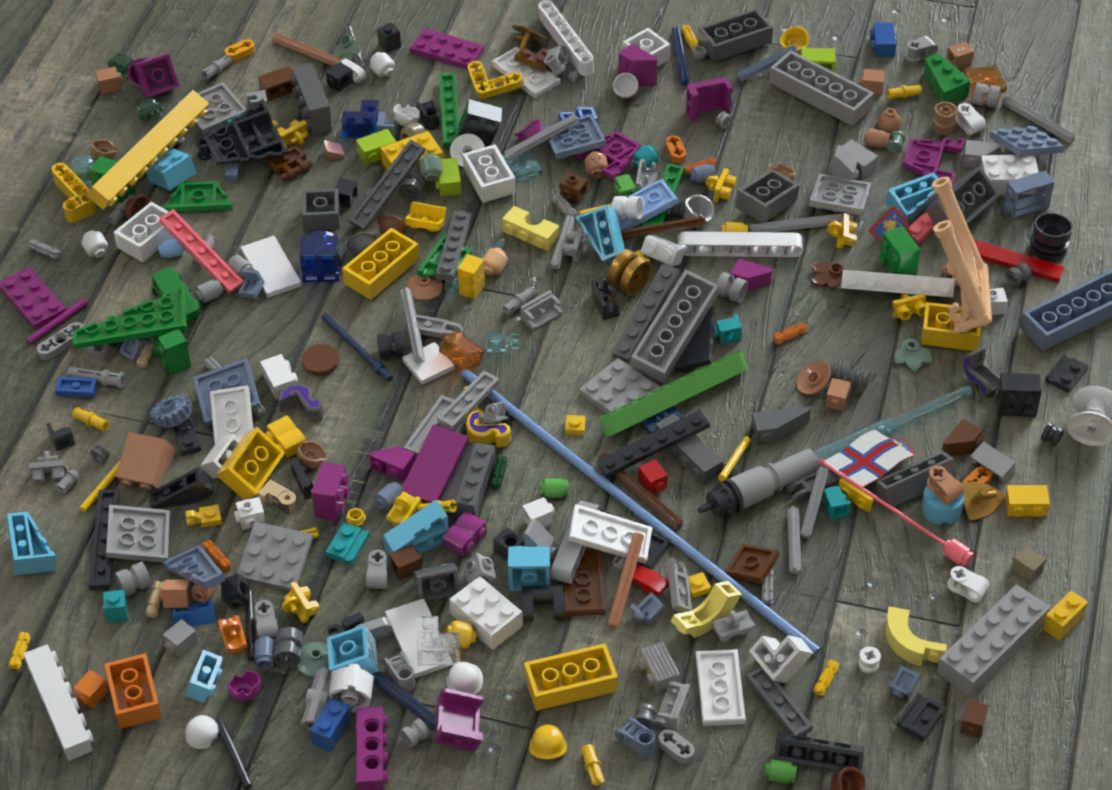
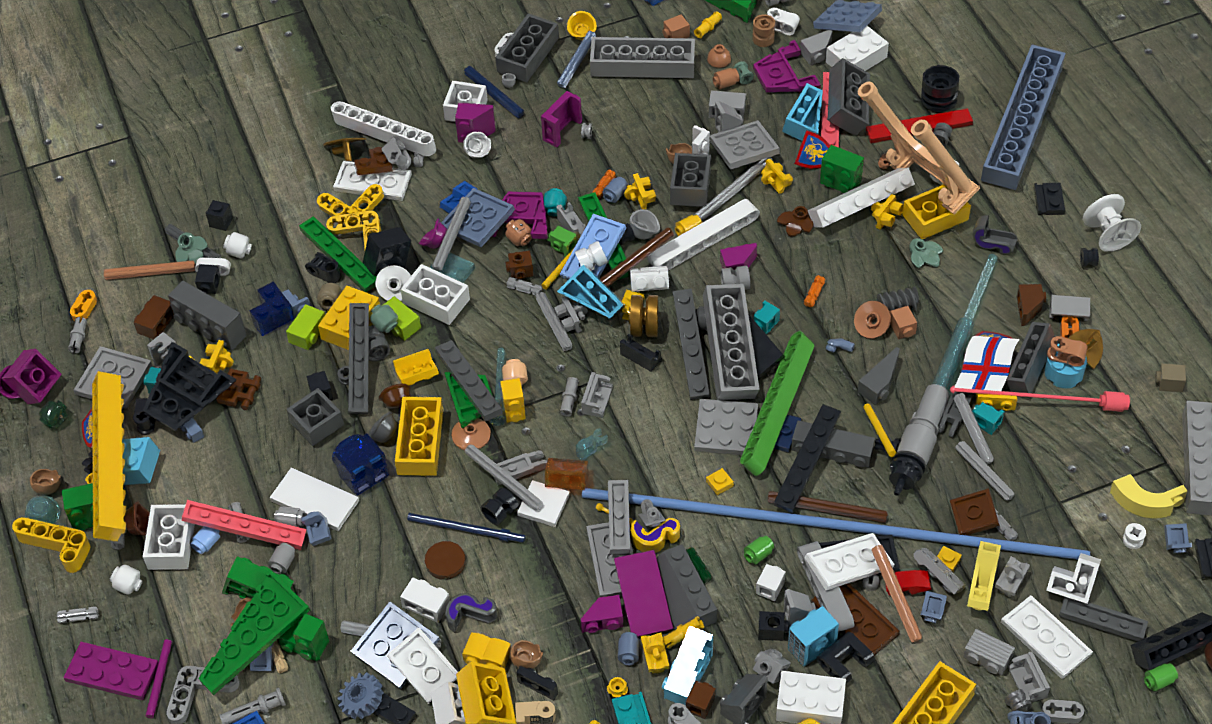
camera: 35 degrees left, 5 degrees up
green wing [163,181,233,212] -> none
magenta brick [312,462,351,521] -> none
slope [323,140,345,161] -> none
white hair [393,104,420,126] -> none
magenta plate [410,28,484,70] -> none
magenta brick [443,511,487,557] -> none
light yellow arch [502,206,559,251] -> none
red brick [638,459,668,494] -> none
orange beam [666,135,686,164] -> none
yellow axle [681,25,699,50] -> none
lime brick [801,48,836,73] -> none
yellow axle [813,660,839,697] -> none
white piece [947,566,990,603] -> none
black brick [996,373,1042,417] -> none
sand blue window [1003,171,1054,219] -> none
yellow brick [1004,485,1050,517] -> none
none -> yellow beam [326,211,381,249]
none -> white bracket [692,125,710,155]
none -> sand blue arm [826,338,855,352]

